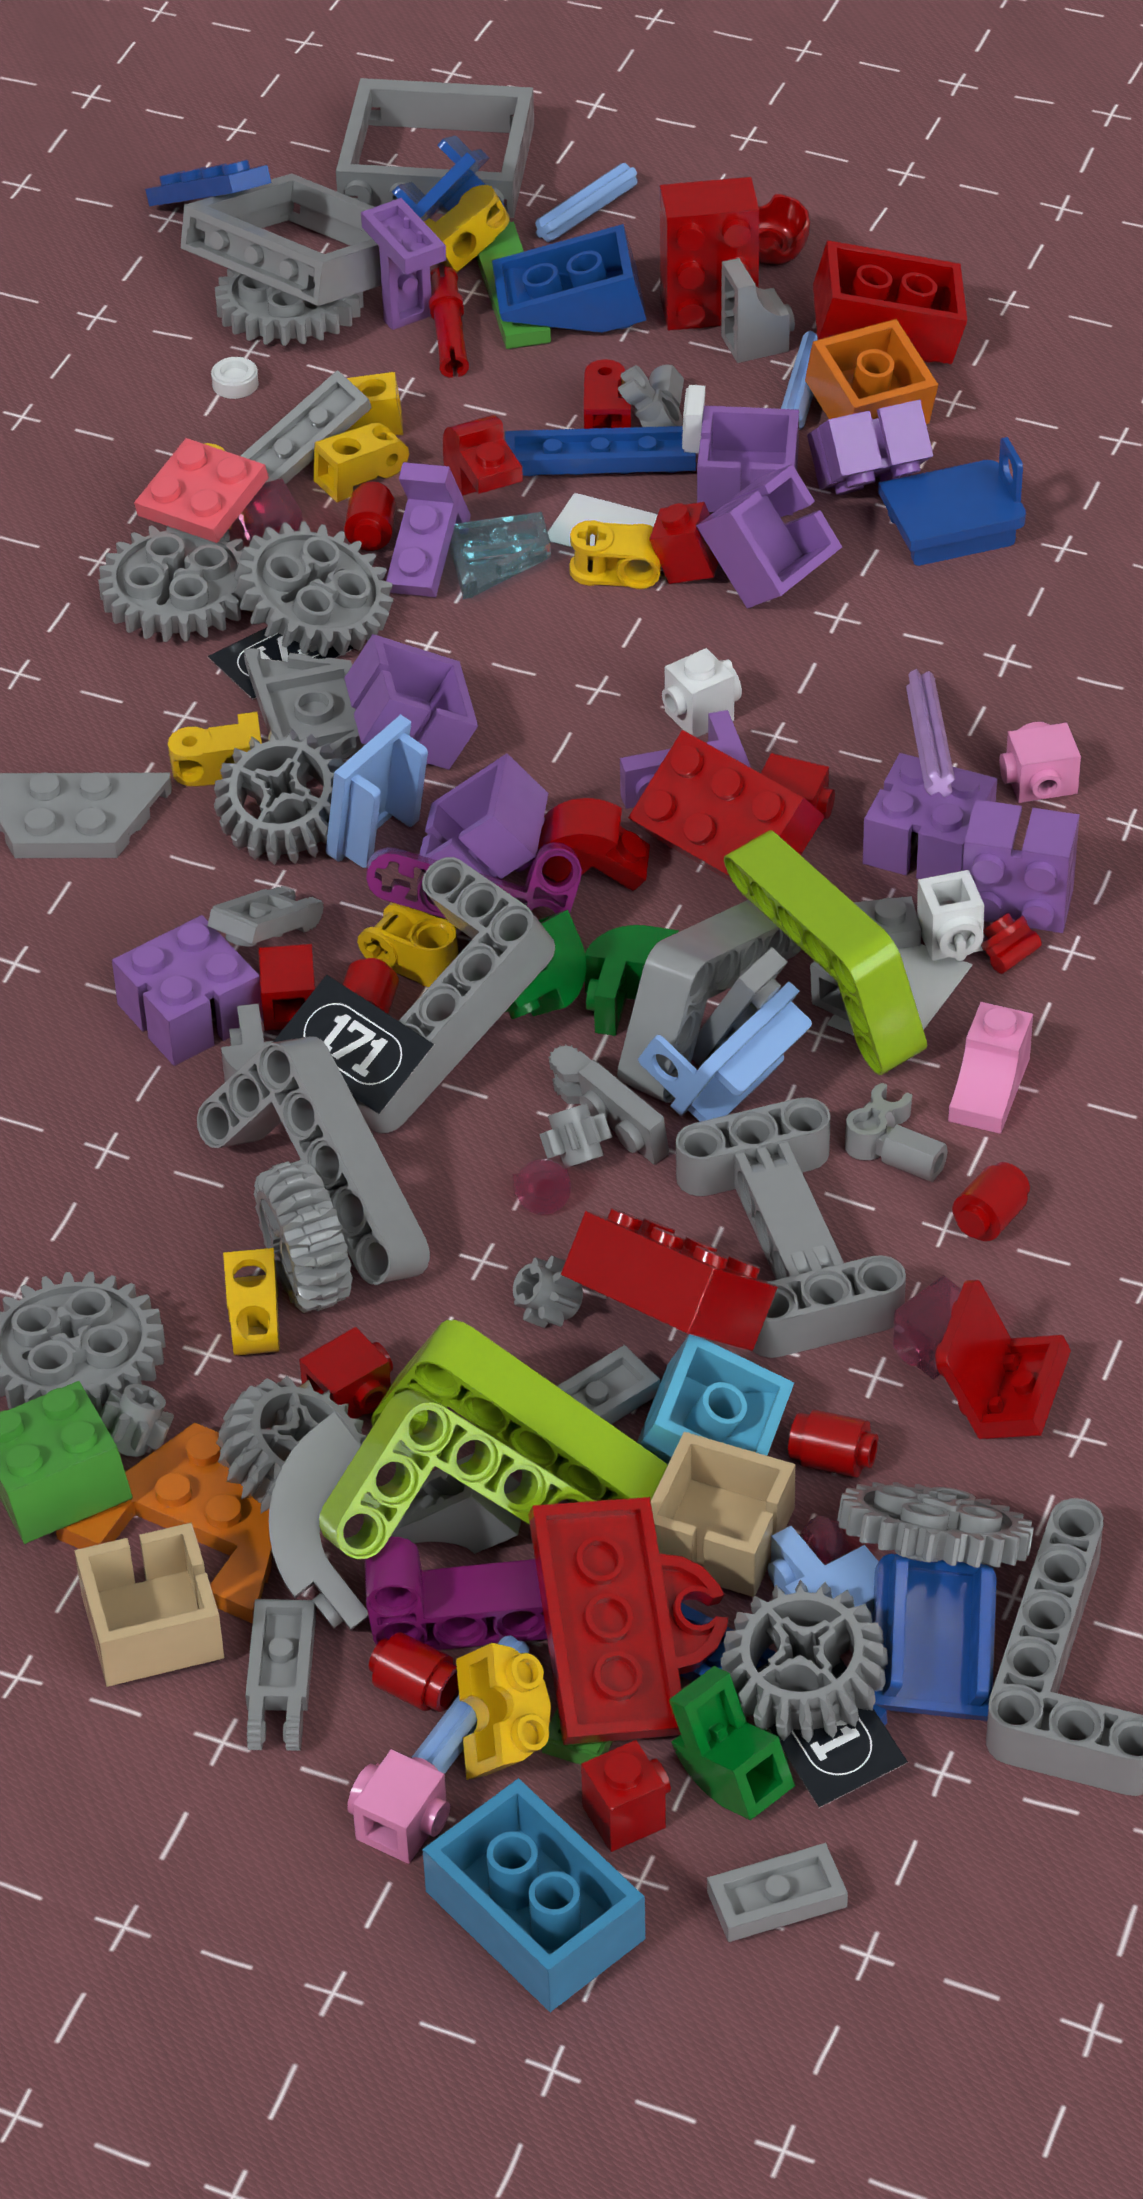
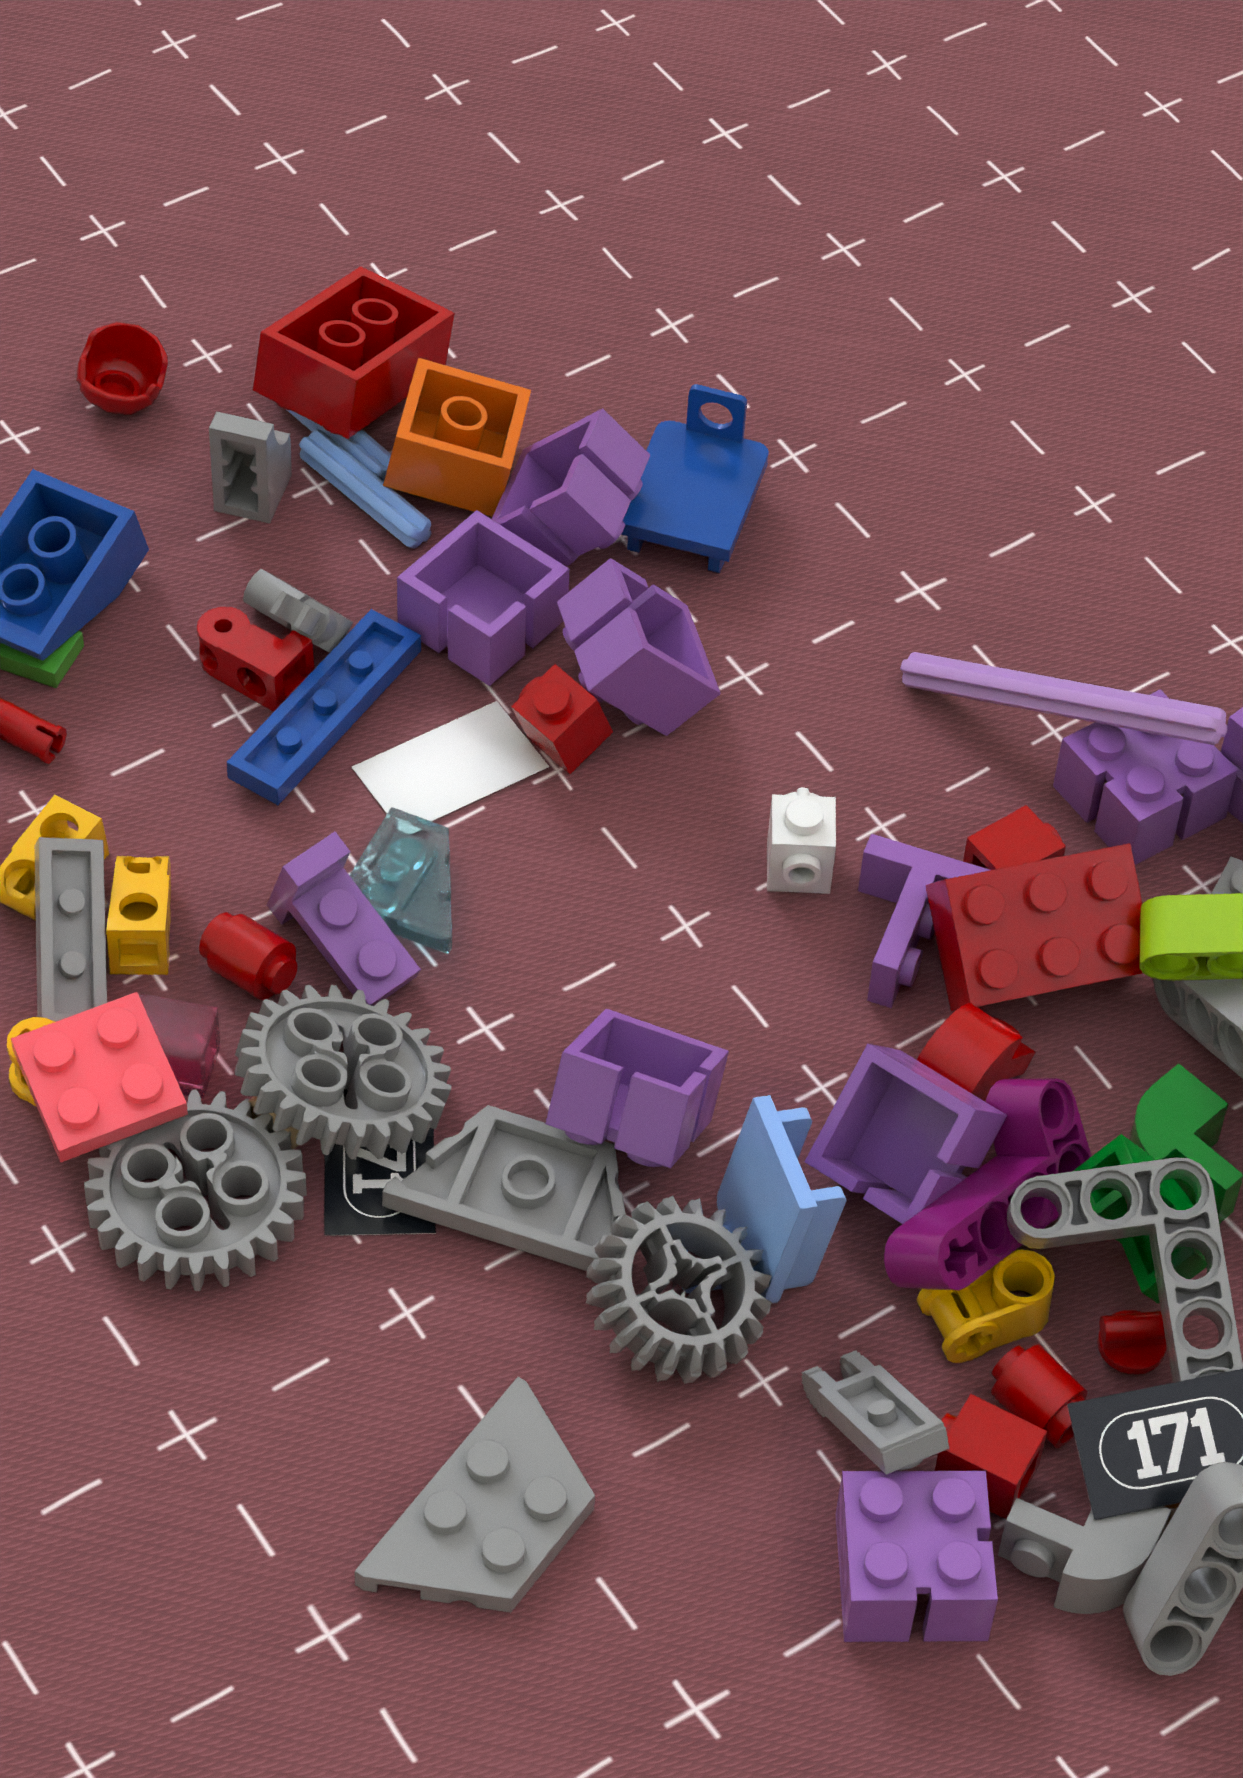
camera: 60 degrees left, 5 degrees up
yellow leg [168,712,262,786] -> none
red brick [443,415,523,496] -> none
yellow piece [569,520,661,589] -> none
red brick [659,177,760,331] -> none
white tile [682,385,705,453] -> none
bright pink brick [999,722,1081,803] -> none

